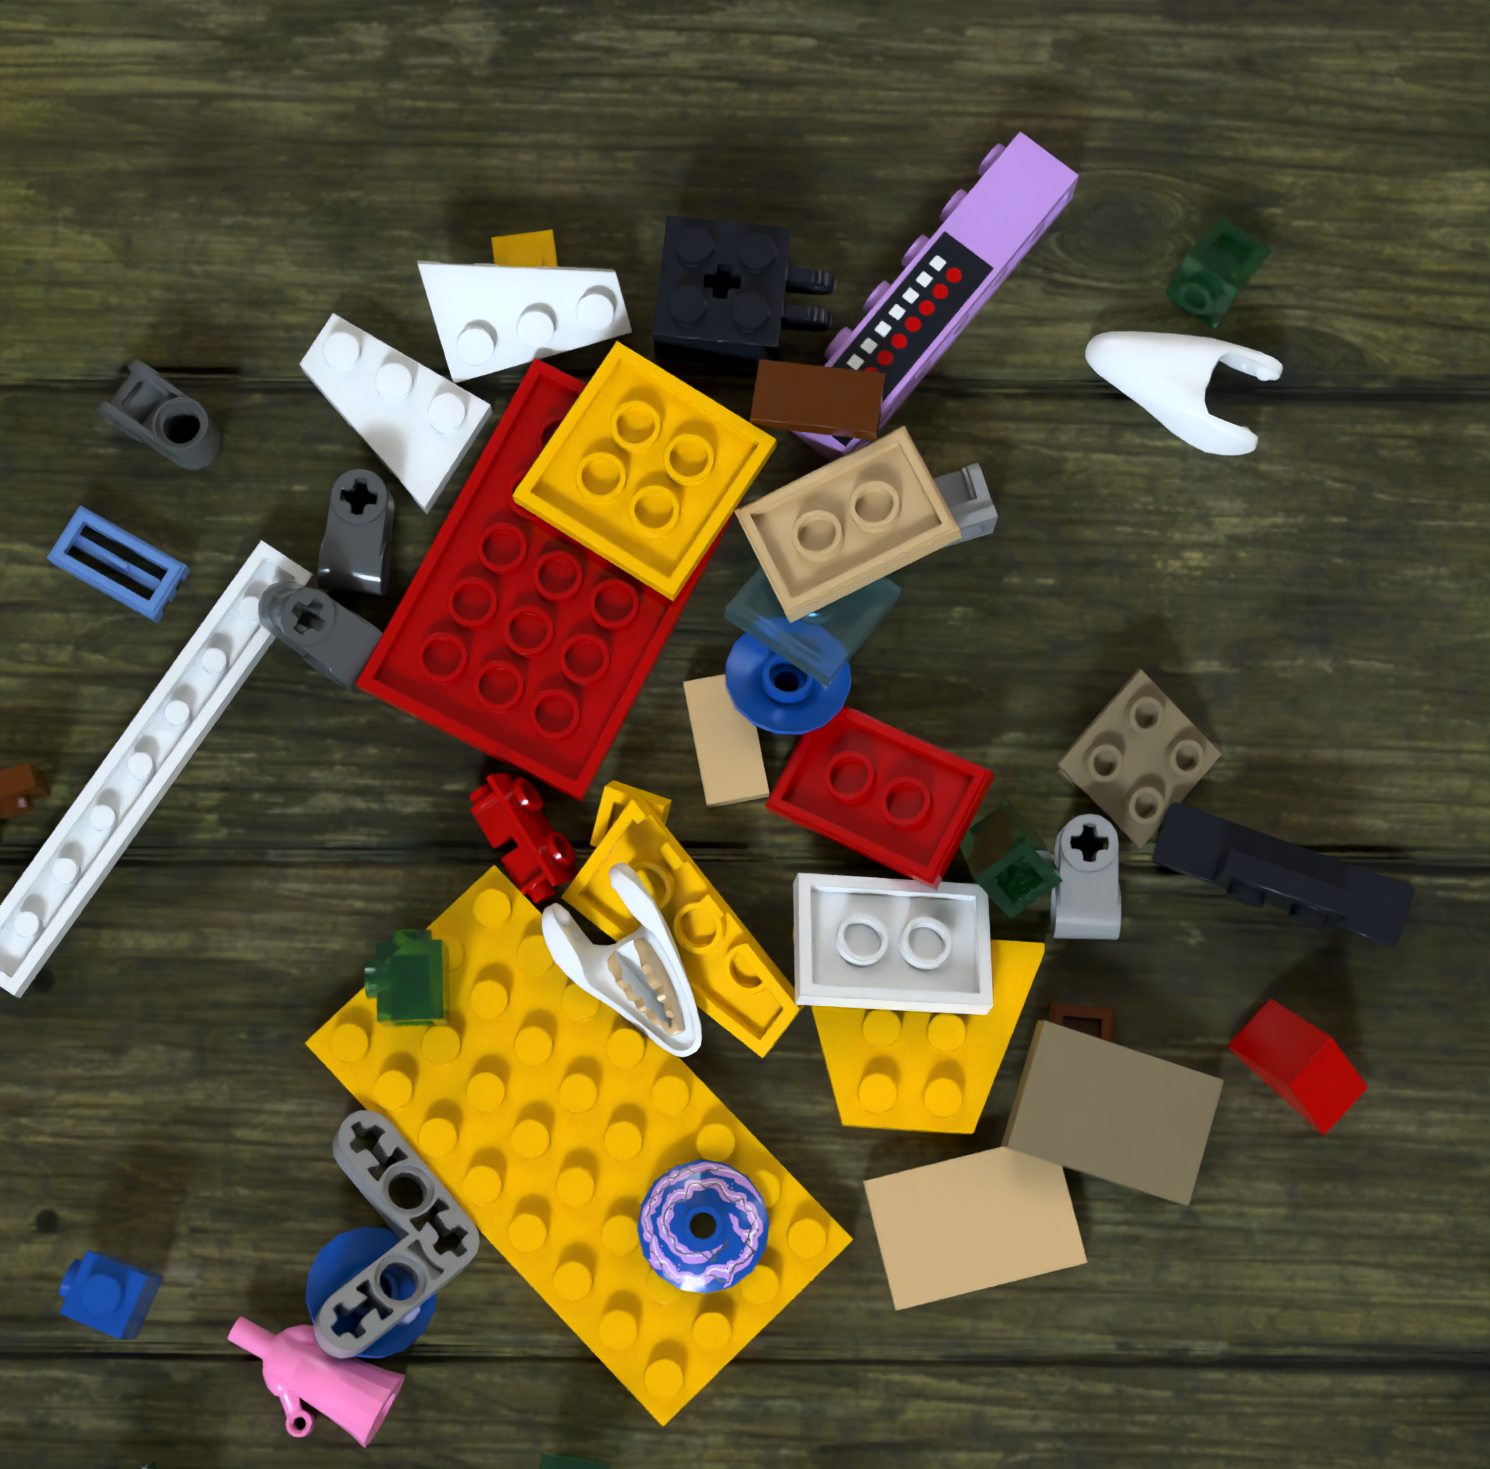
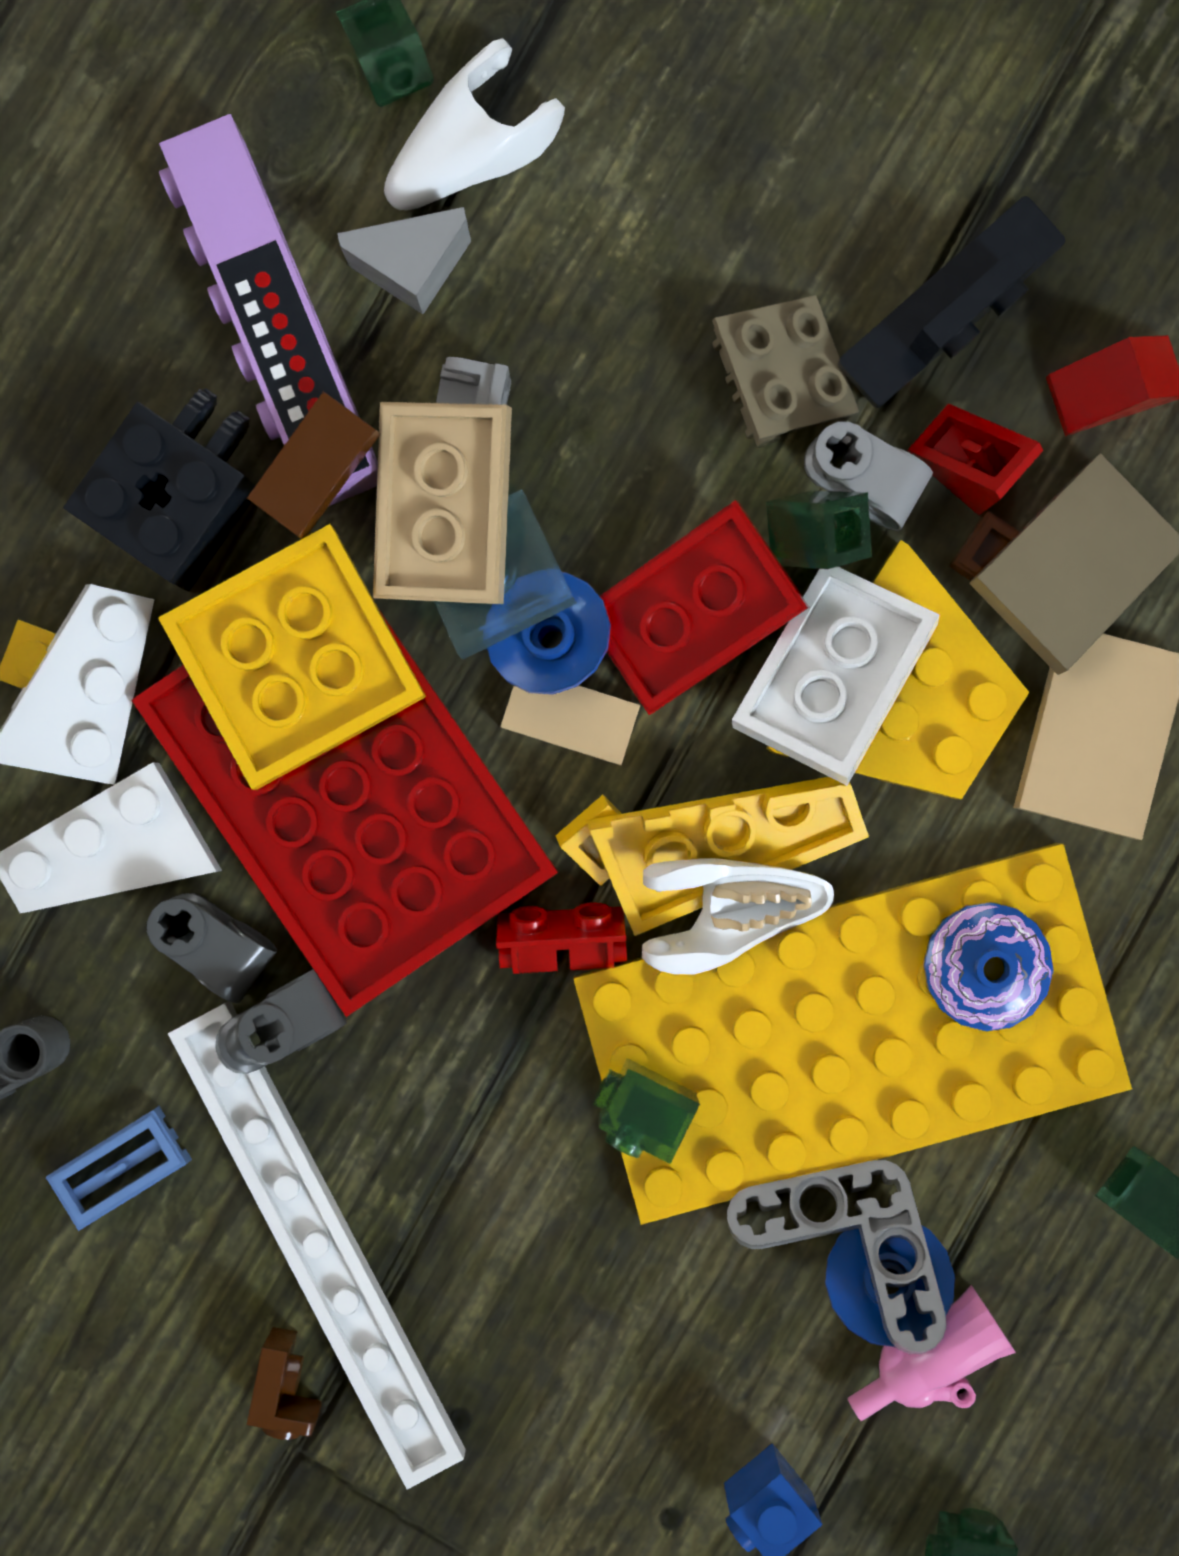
camera: 55 degrees left, 10 degrees up
none -> light grey slope [337,207,471,314]
none -> red slope [907,403,1043,516]

